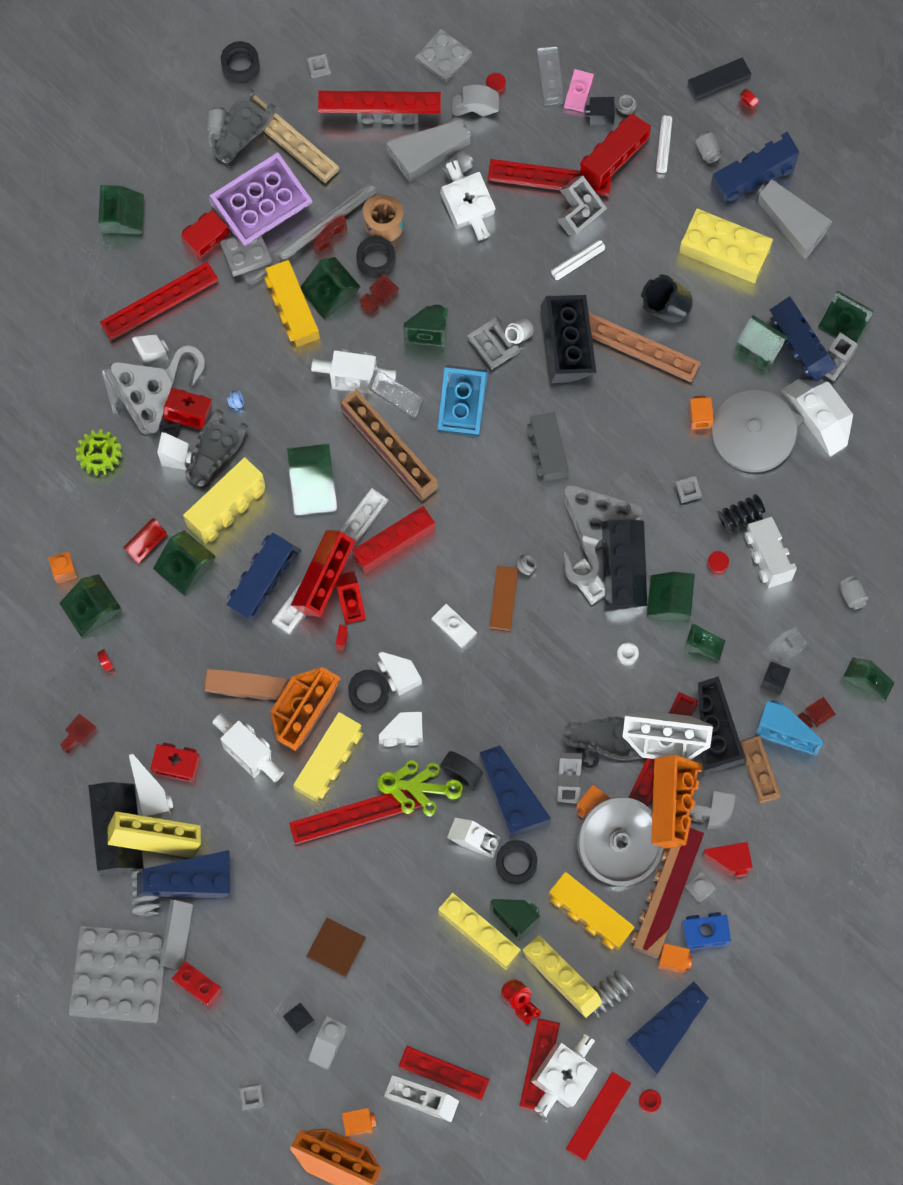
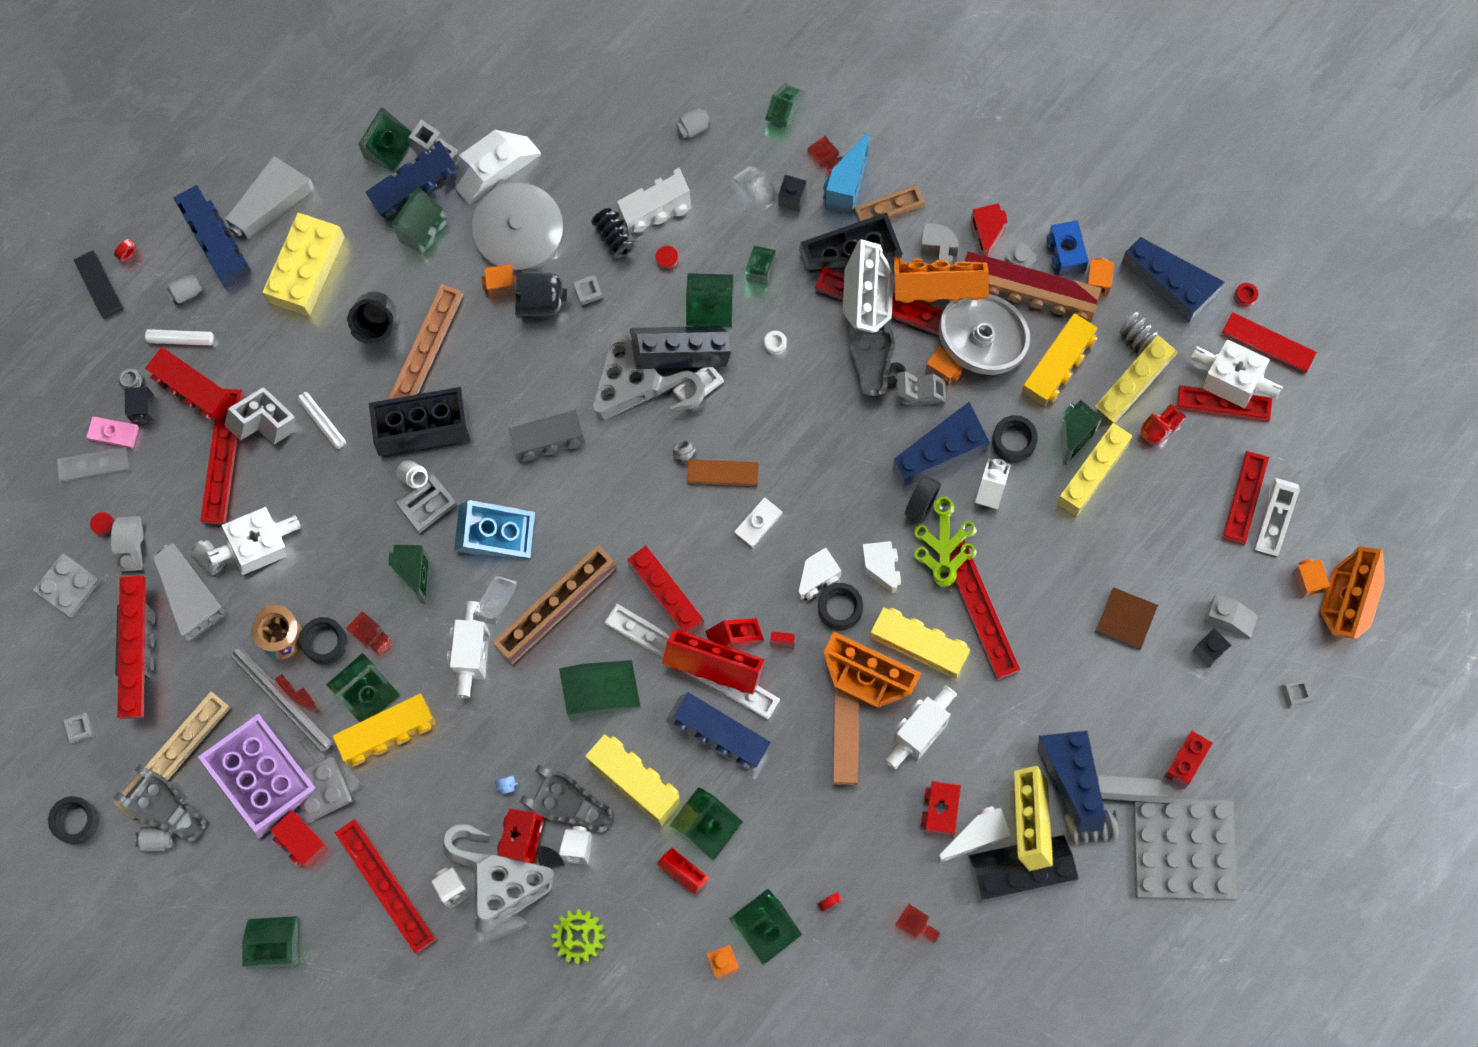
camera: 90 degrees left, 0 degrees up
none -> black cylinder [515,270,567,316]

